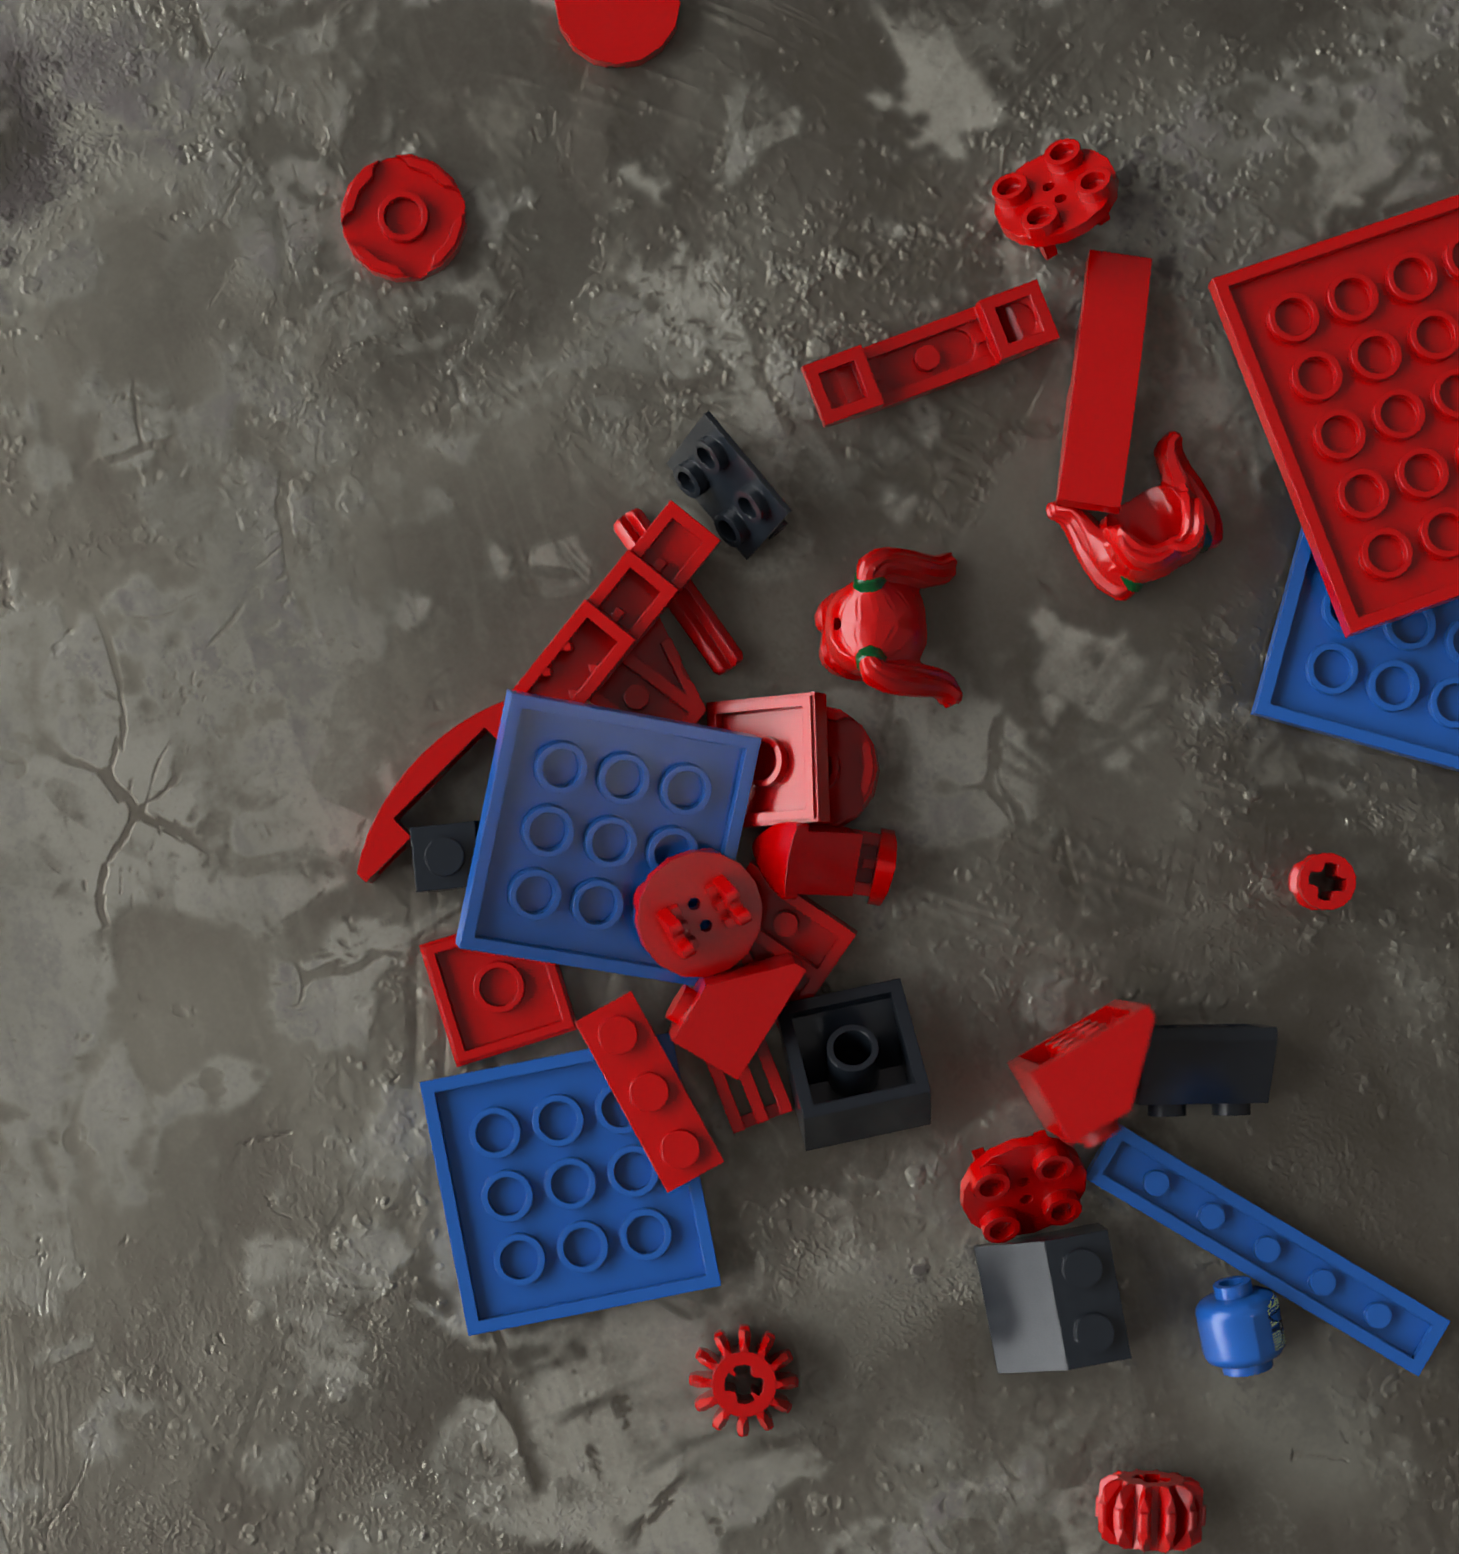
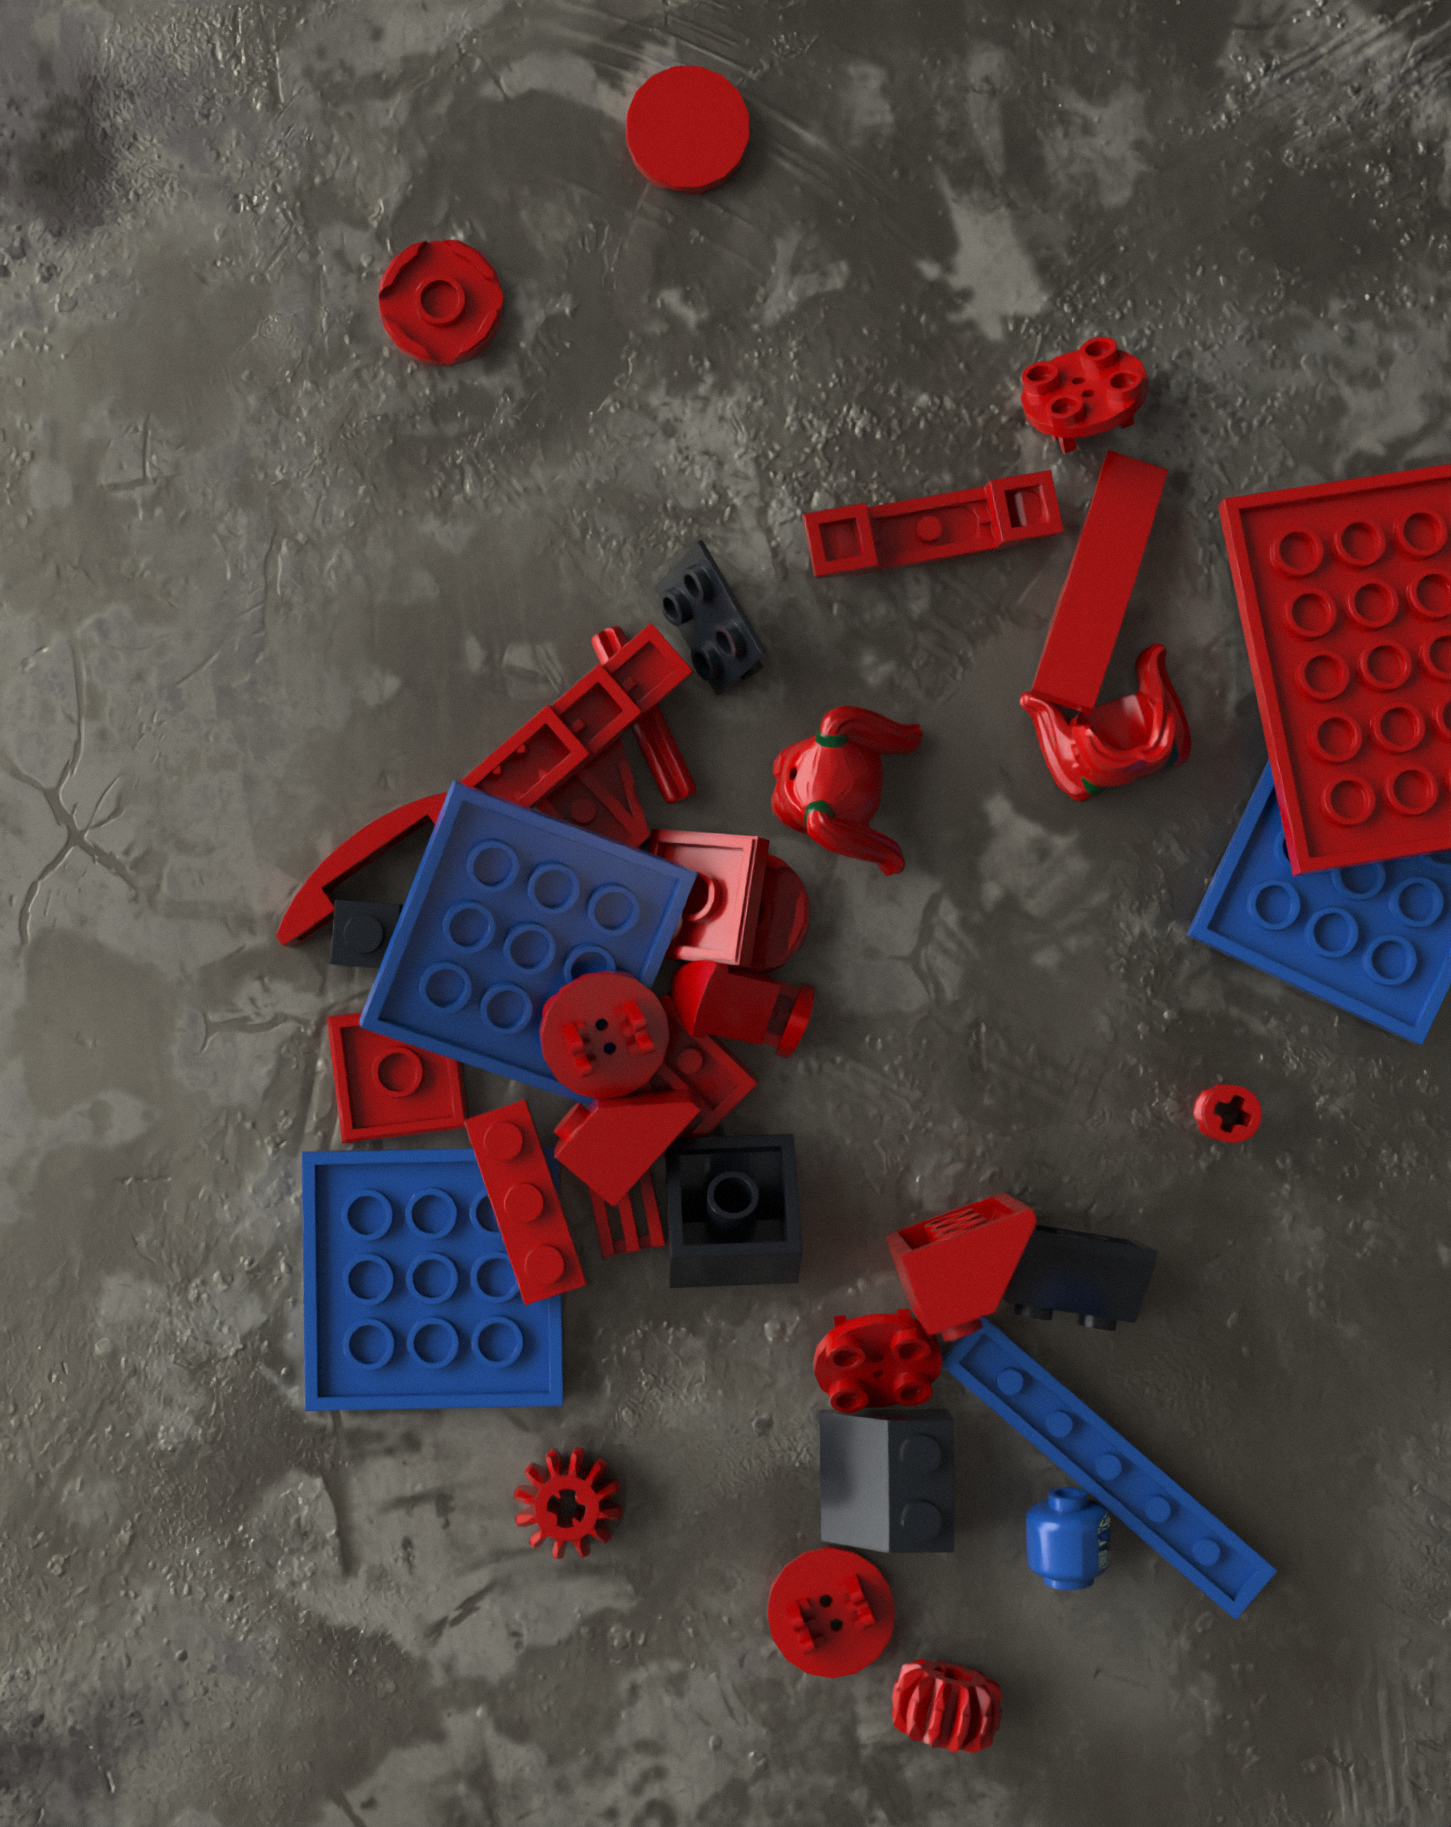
camera: 15 degrees right, 0 degrees up
none -> red plate [767,1546,896,1678]

